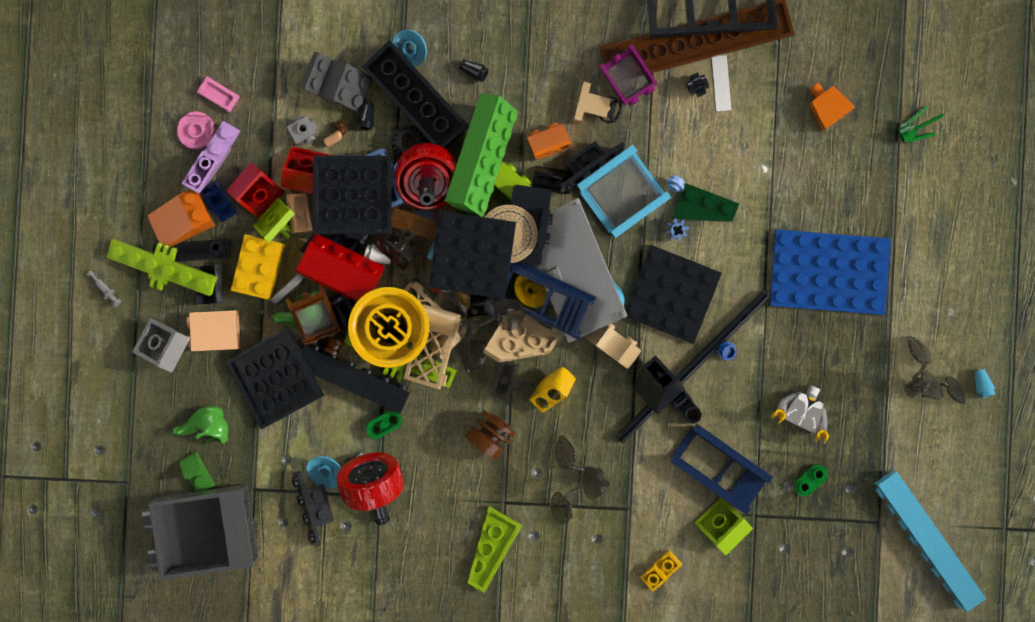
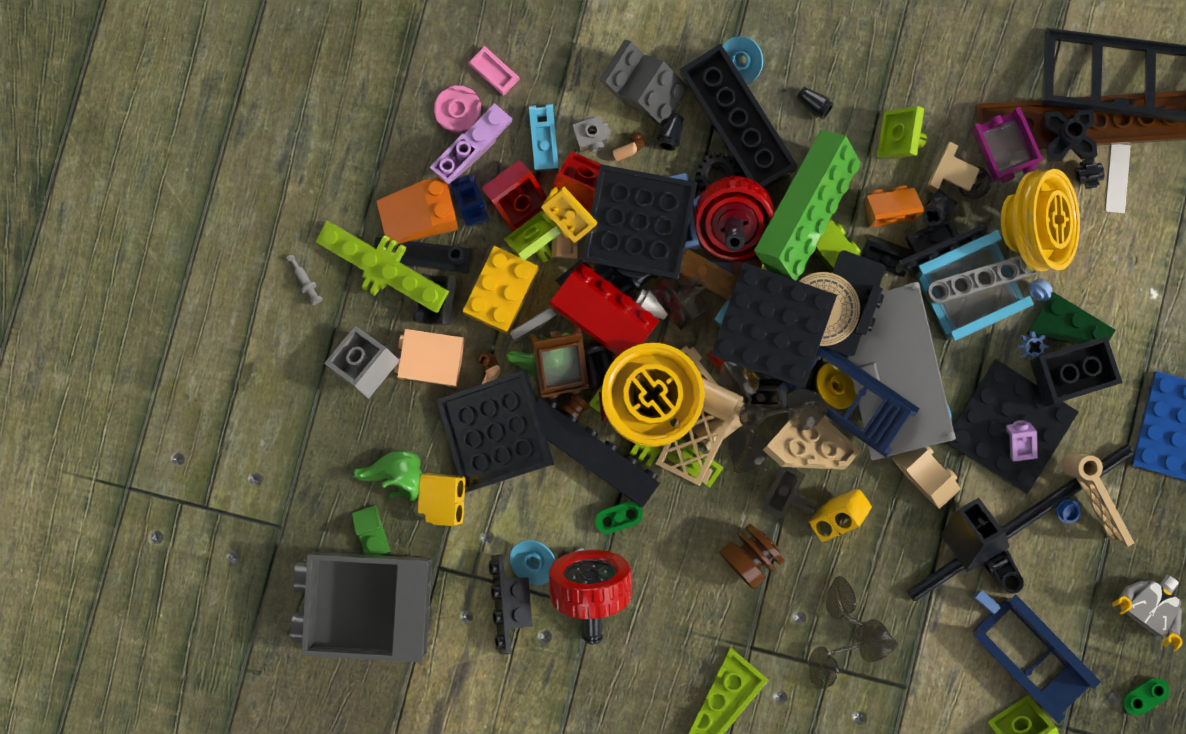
camera: 15 degrees right, 5 degrees down
none -> yellow piece [418,473,465,526]
none -> arm [479,353,500,384]
none -> medium azure plate [529,104,559,172]
none -> yellow bracket [541,187,597,243]
none -> lime tile [877,106,927,160]
none -> black piece [922,188,958,226]
none -> light grey beam [926,255,1039,304]
none -> medium blue tile [971,591,1000,614]
none -> yellow wheel [1001,169,1080,271]
none -> lavender bracket [1006,421,1038,461]
none -> black brick [1029,336,1123,407]
none -> black plant [1043,109,1098,162]
none -> tan piece [1062,452,1134,547]

